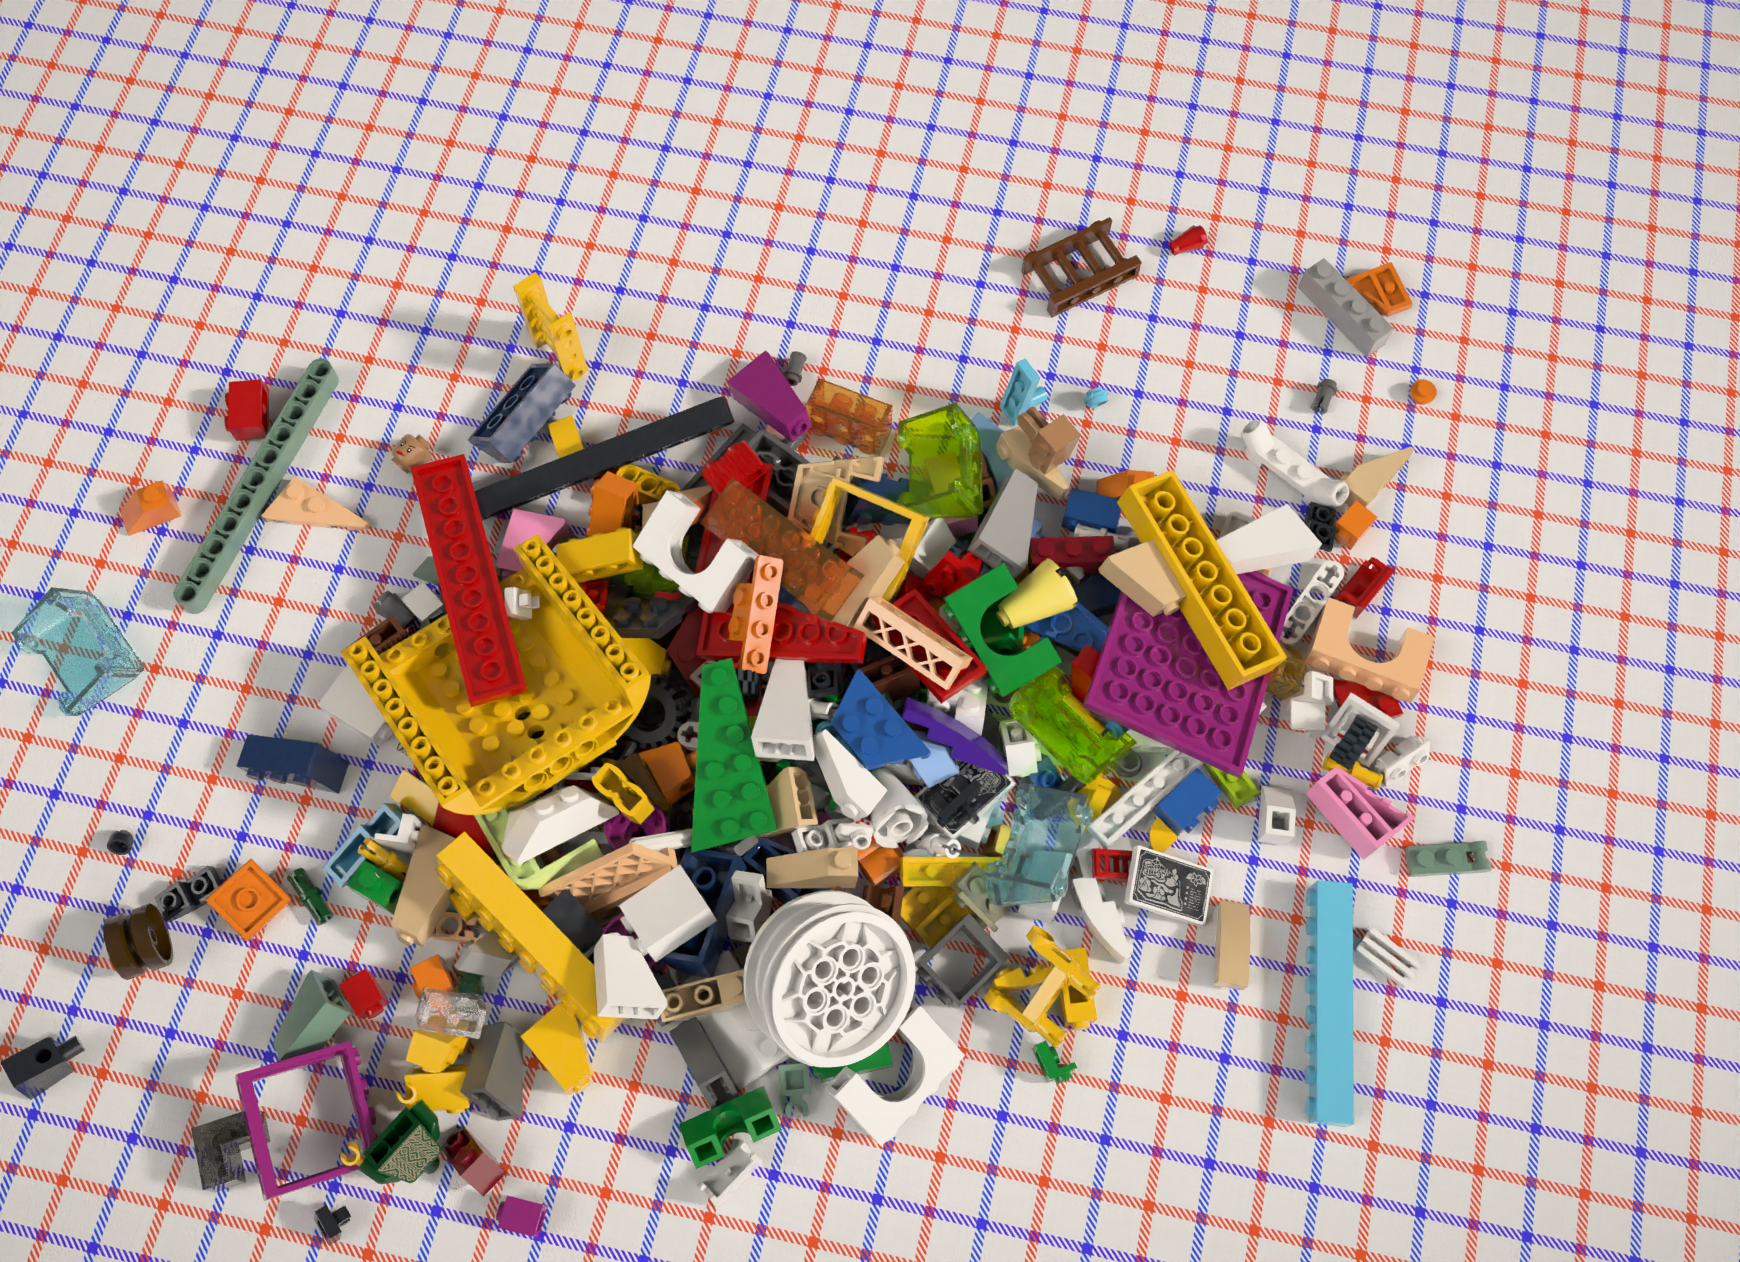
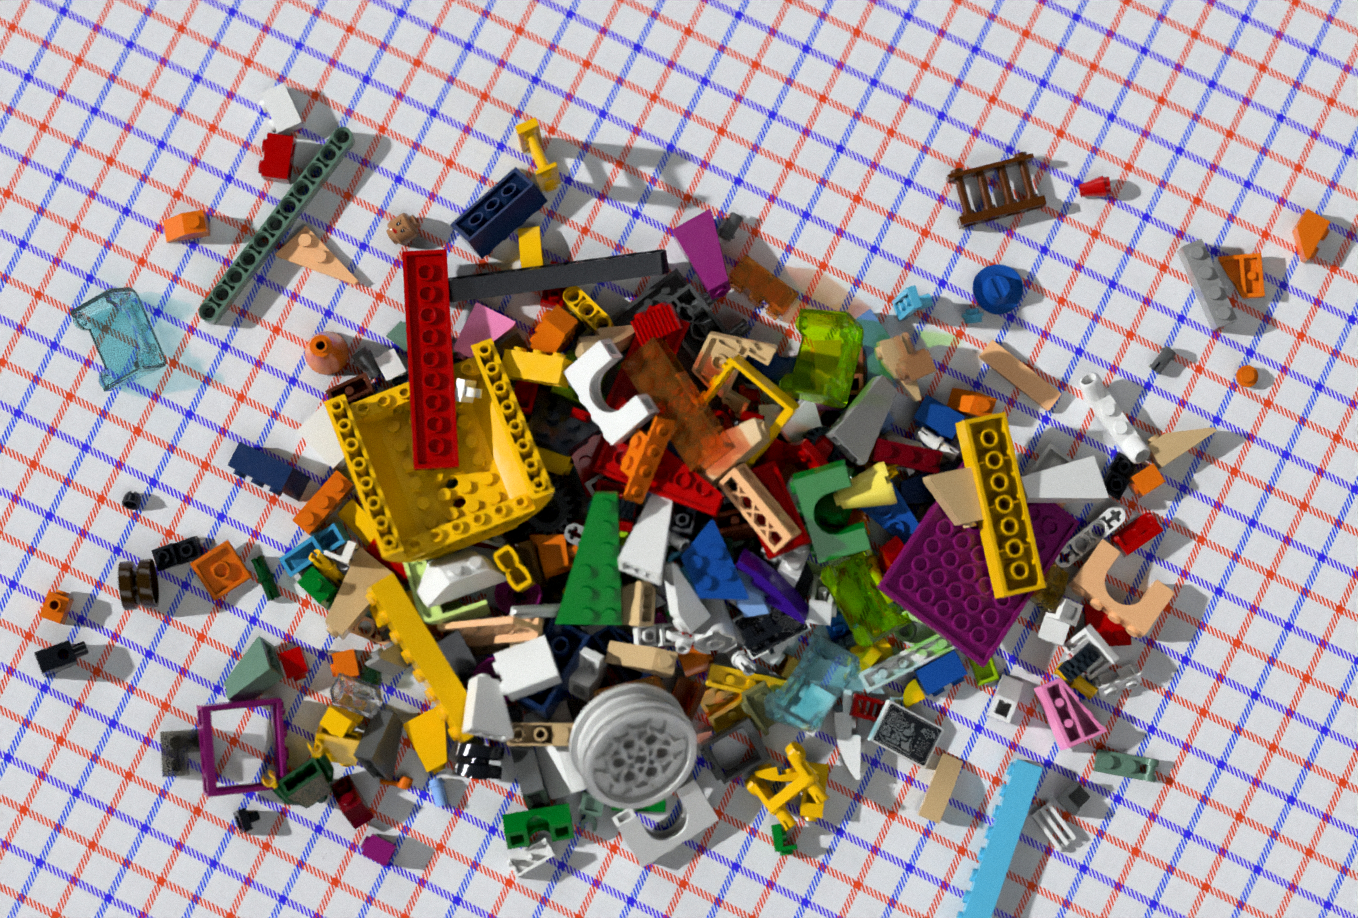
camera: 15 degrees right, 15 degrees up
none -> orange brick [39,589,74,625]
none -> white brick [259,83,305,135]
none -> orange brick [292,470,356,536]
none -> orange cone [305,331,349,375]
none -> orange hand [380,775,413,790]
none -> light blue pin [428,777,449,807]
none -> black wheel [453,743,505,780]
none -> blue hat [973,265,1023,315]
none -> light nougat tile [978,340,1062,412]
none -> dark grey panel [1056,781,1090,816]
none -> orange slope [1292,209,1330,263]

